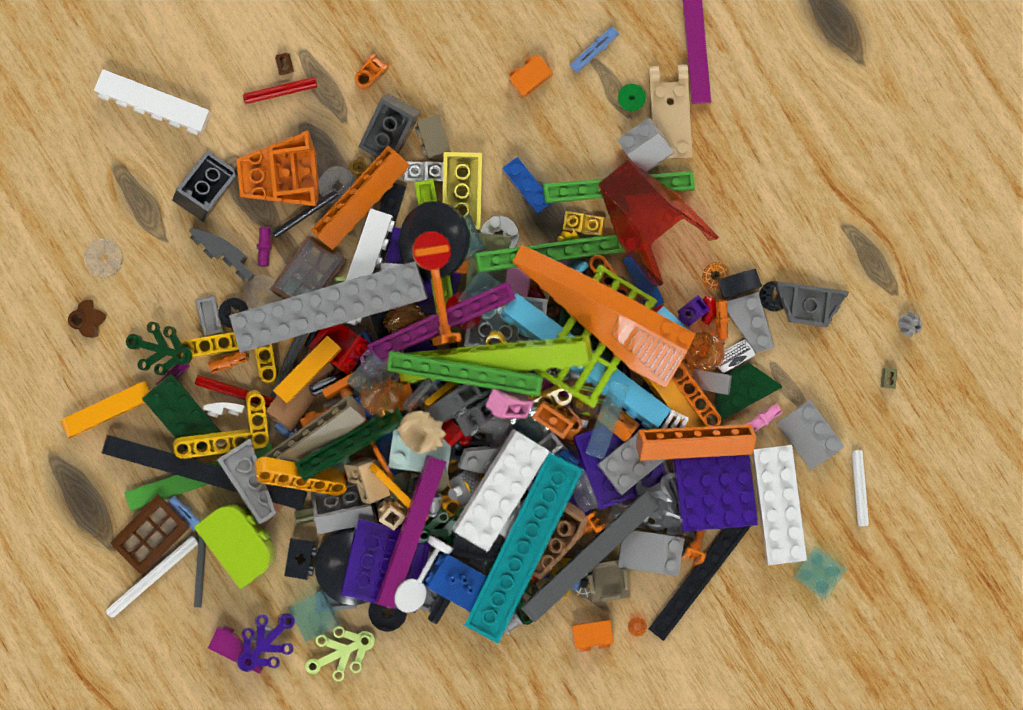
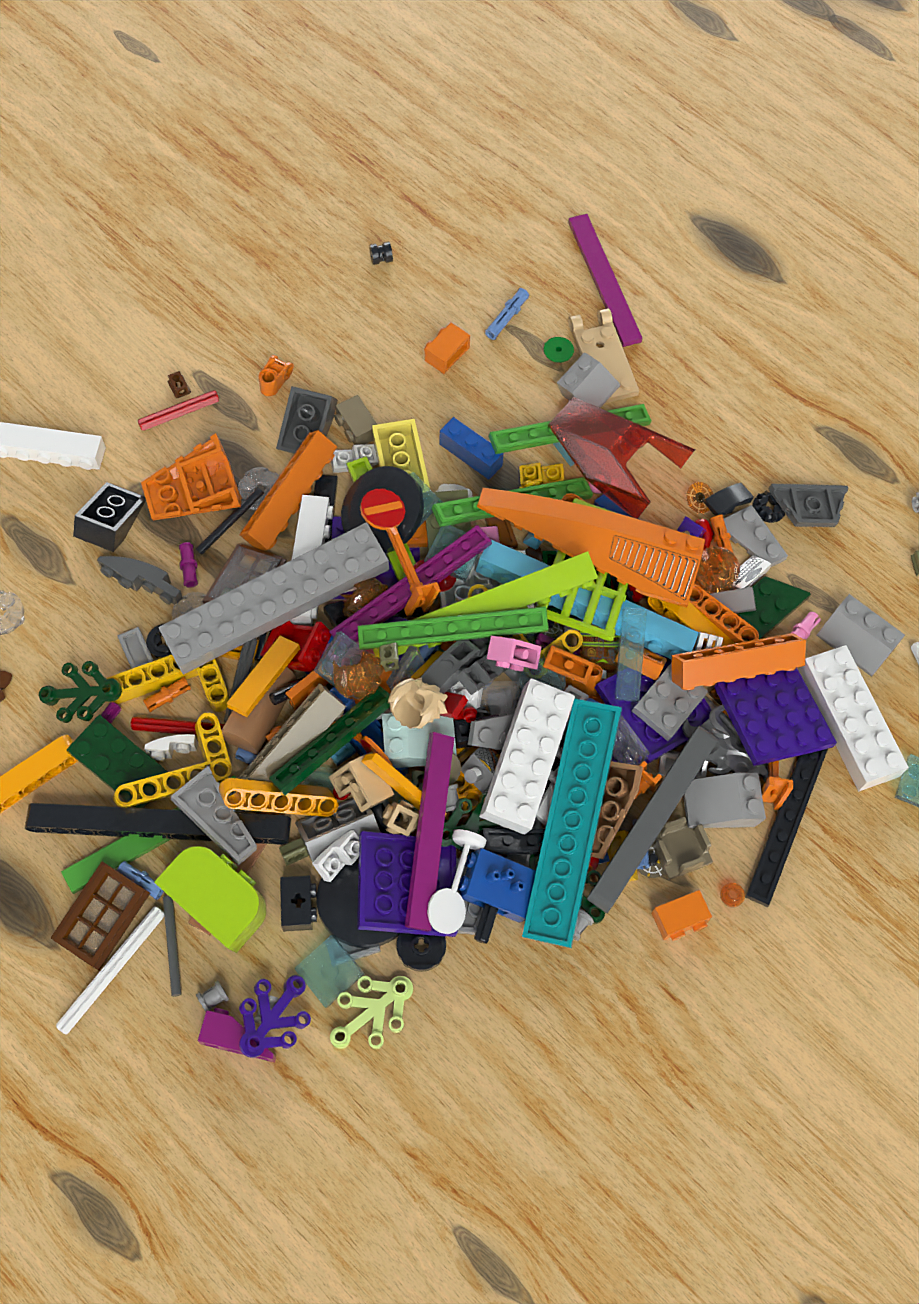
camera: 20 degrees left, 20 degrees down
pearl gold plate [348,156,369,179] -> none
none -> light grey bush [196,980,229,1011]
none -> white slope [312,830,359,882]
none -> olive piece [379,643,399,672]

